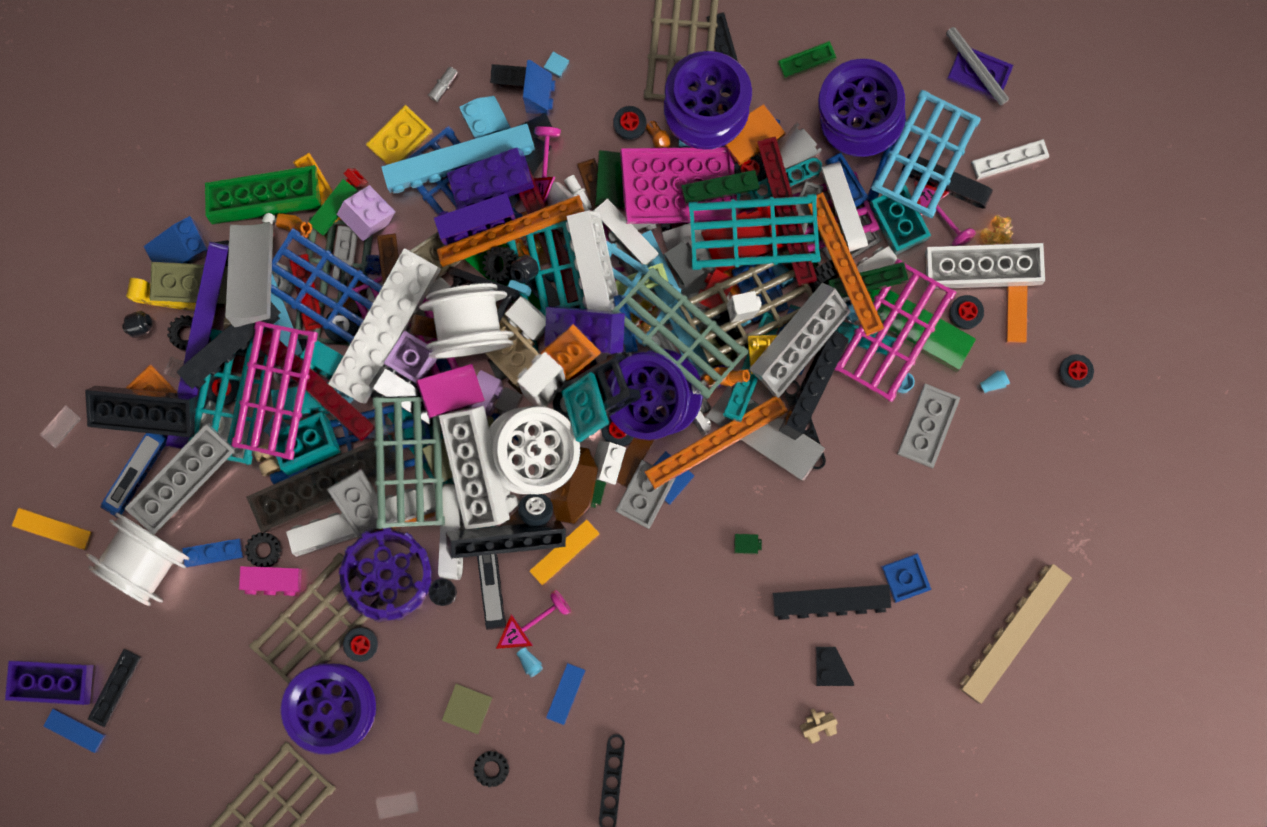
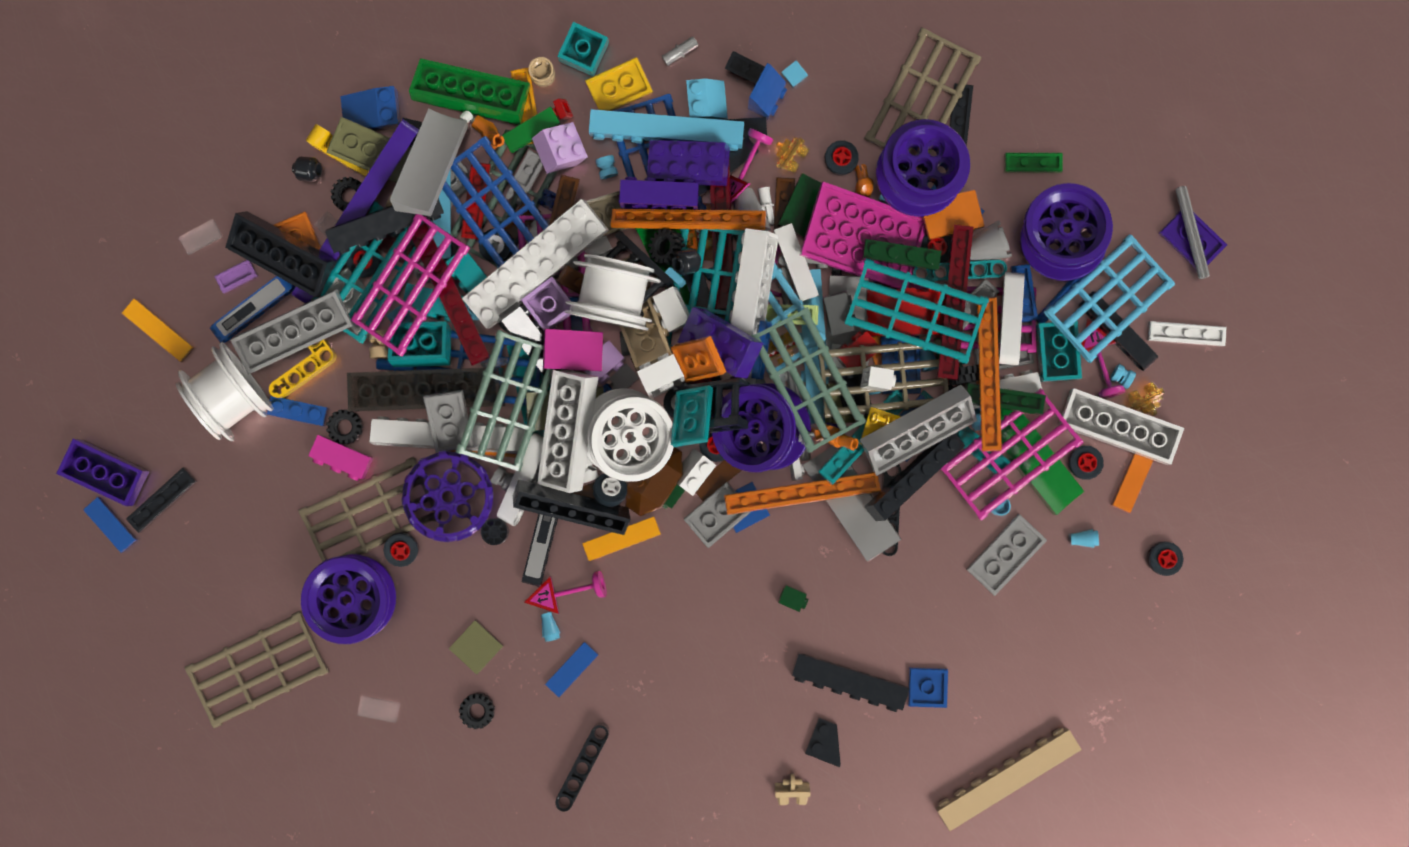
camera: 20 degrees right, 5 degrees up
none -> medium lavender tile [214,260,258,294]
none -> yellow beam [269,339,337,398]
none -> light grey wheel [491,466,514,492]
none -> tan wheel [529,57,555,87]
none -> teal brick [557,22,609,77]
none -> medium azure wheel [595,155,618,179]
none -> clear yellow hips [775,137,809,172]
none -> medium azure wheel [1110,364,1136,389]

